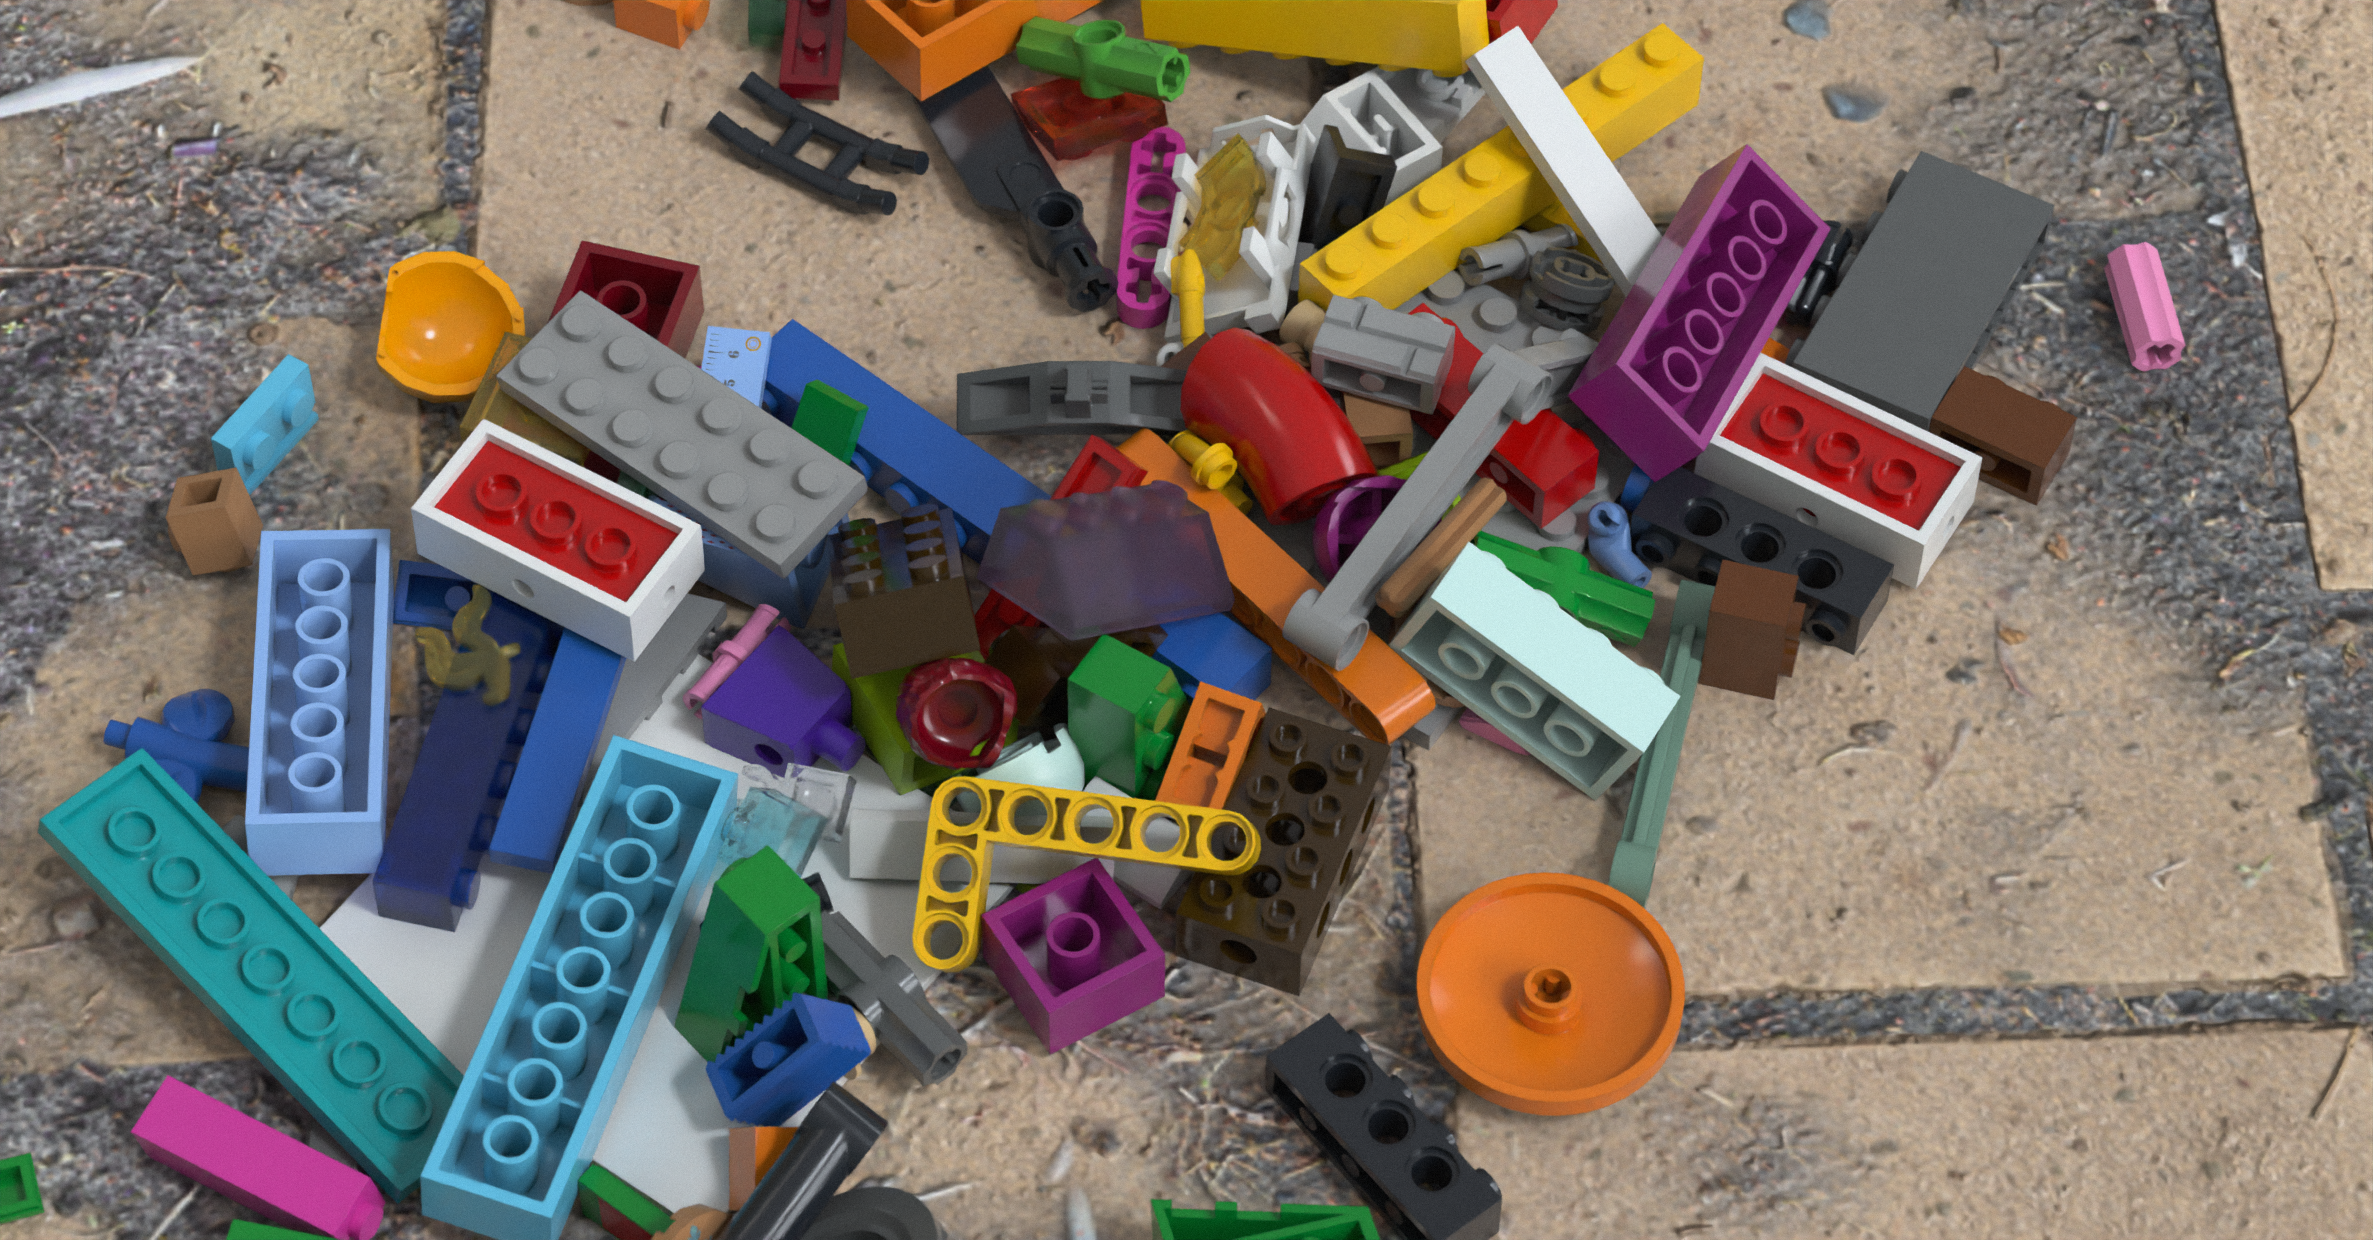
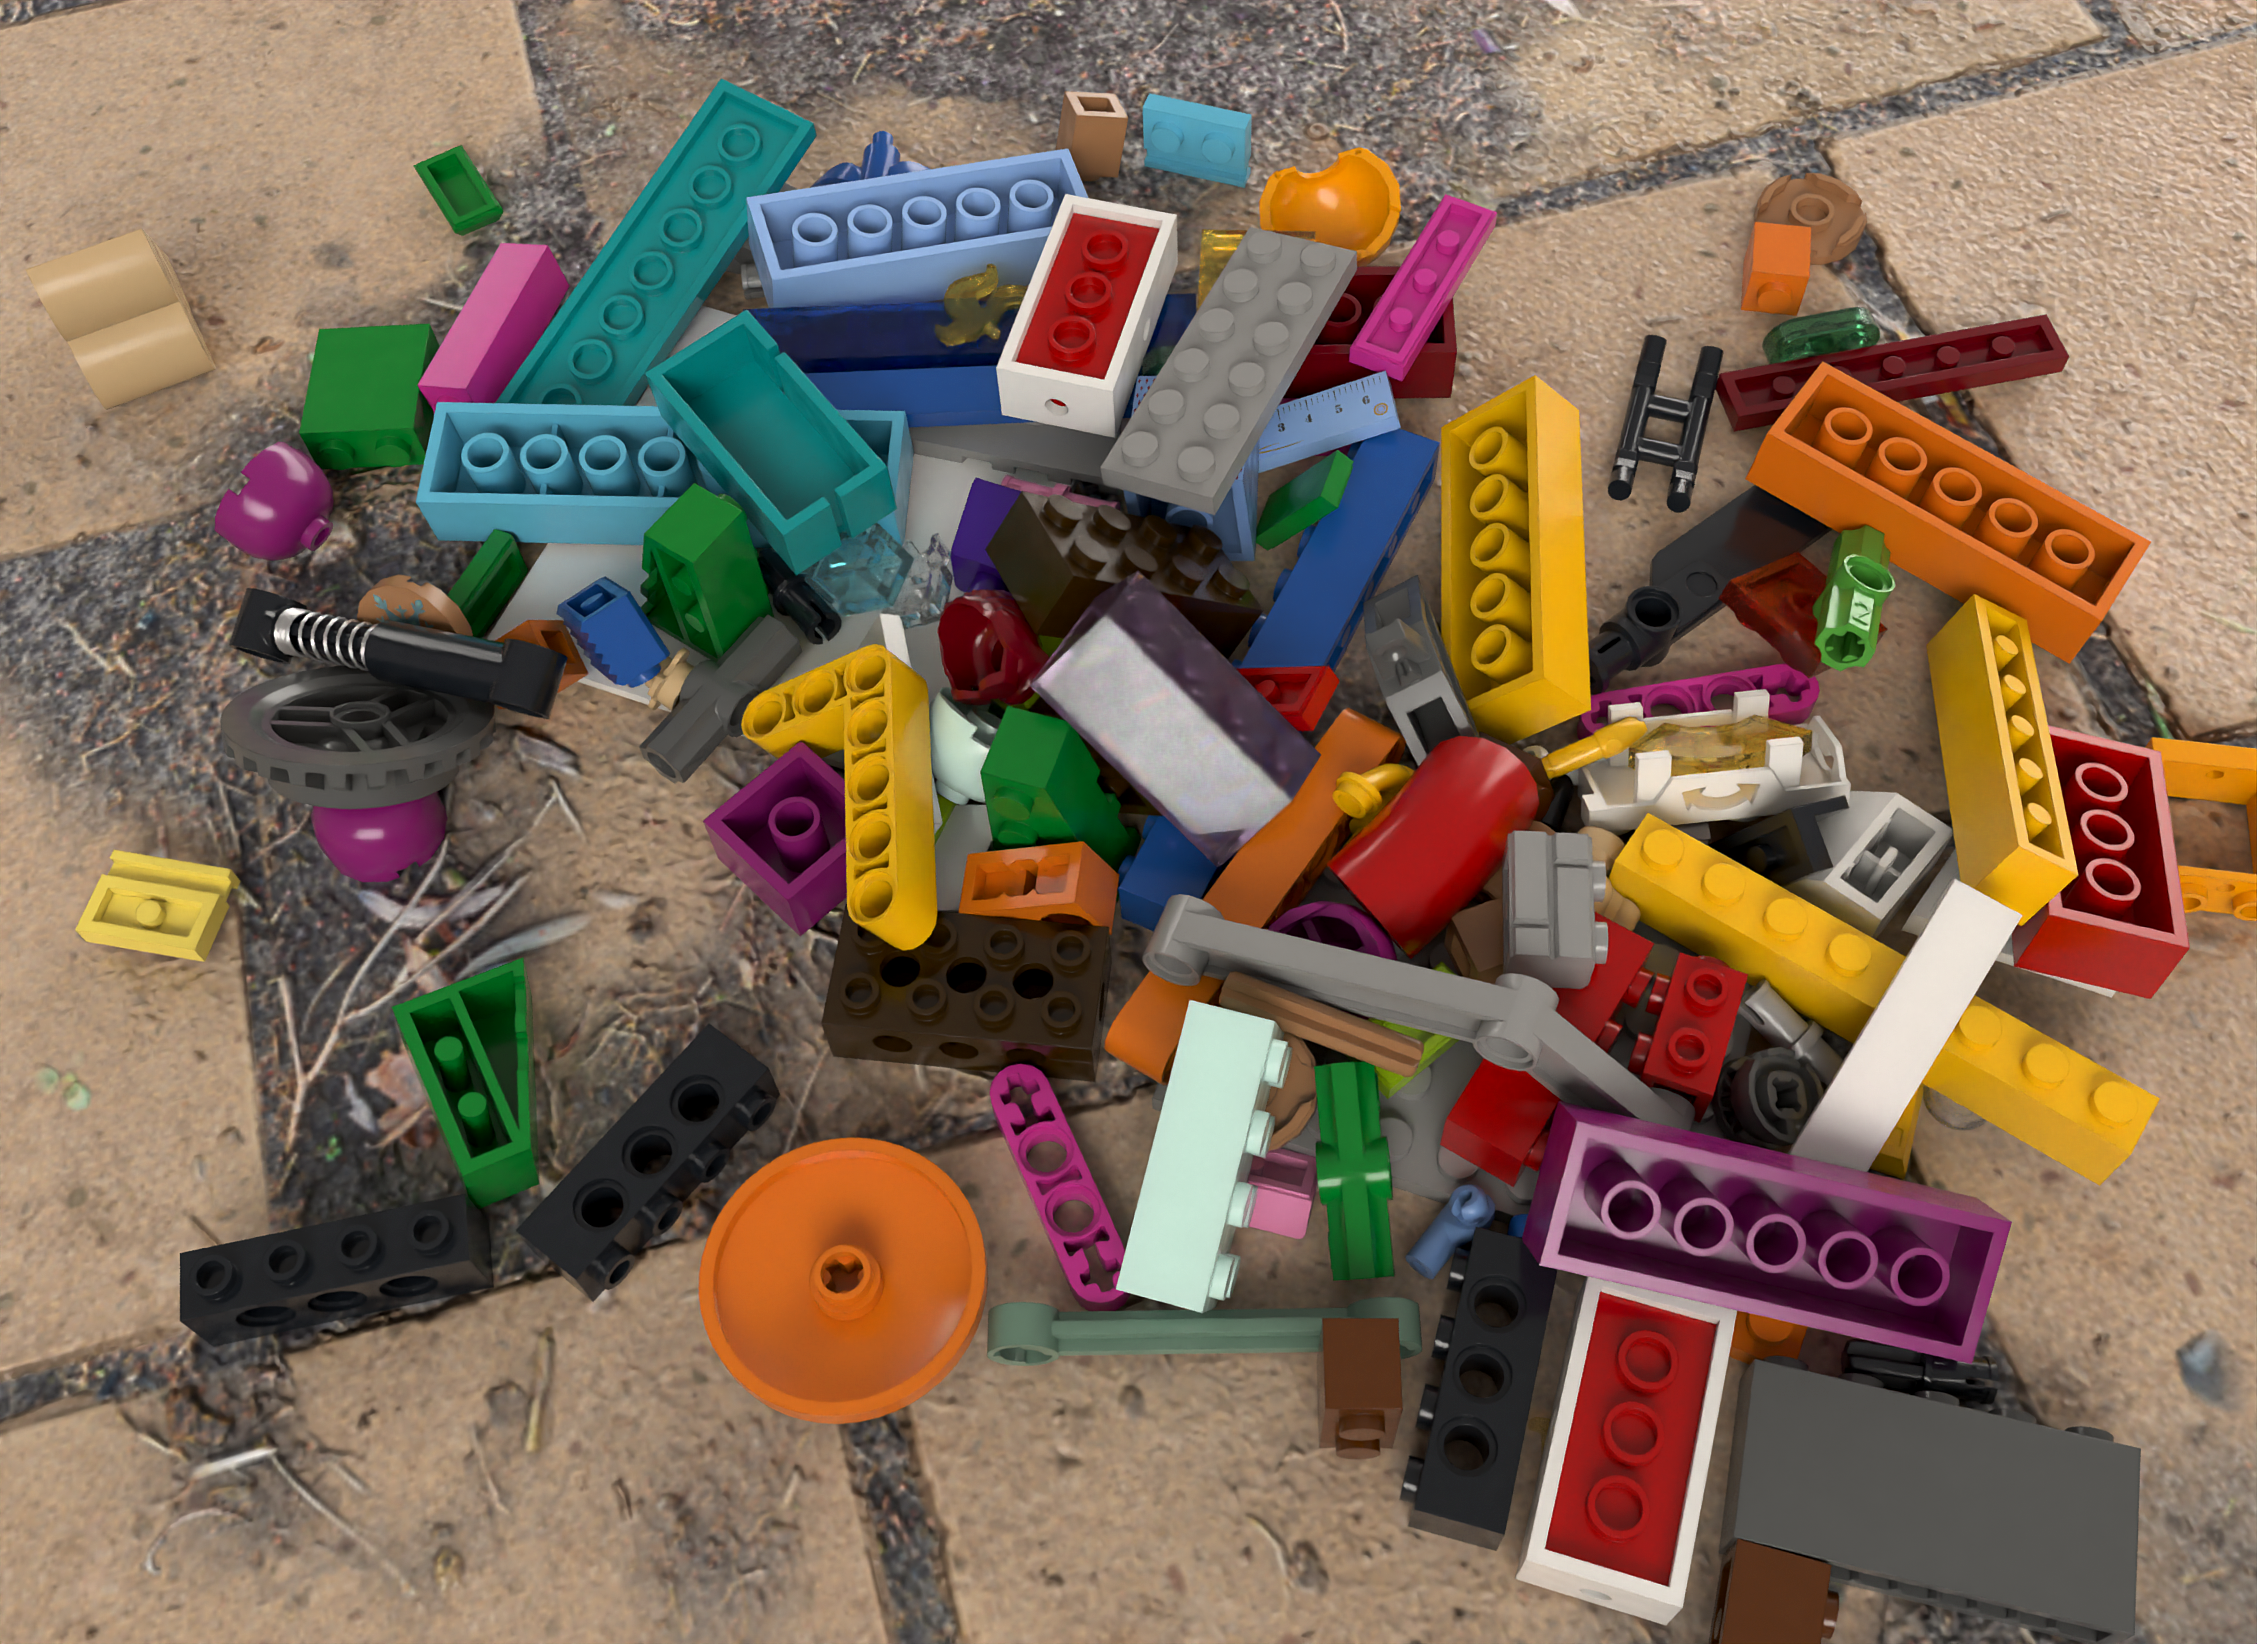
camera: 80 degrees right, 5 degrees up
none -> teal piece [645,309,897,576]
none -> dark pink beam [989,1064,1131,1311]
none -> dark pink tile [1349,194,1497,381]
none -> yellow brick [1441,375,1591,744]
none -> red brick [1627,952,1748,1123]

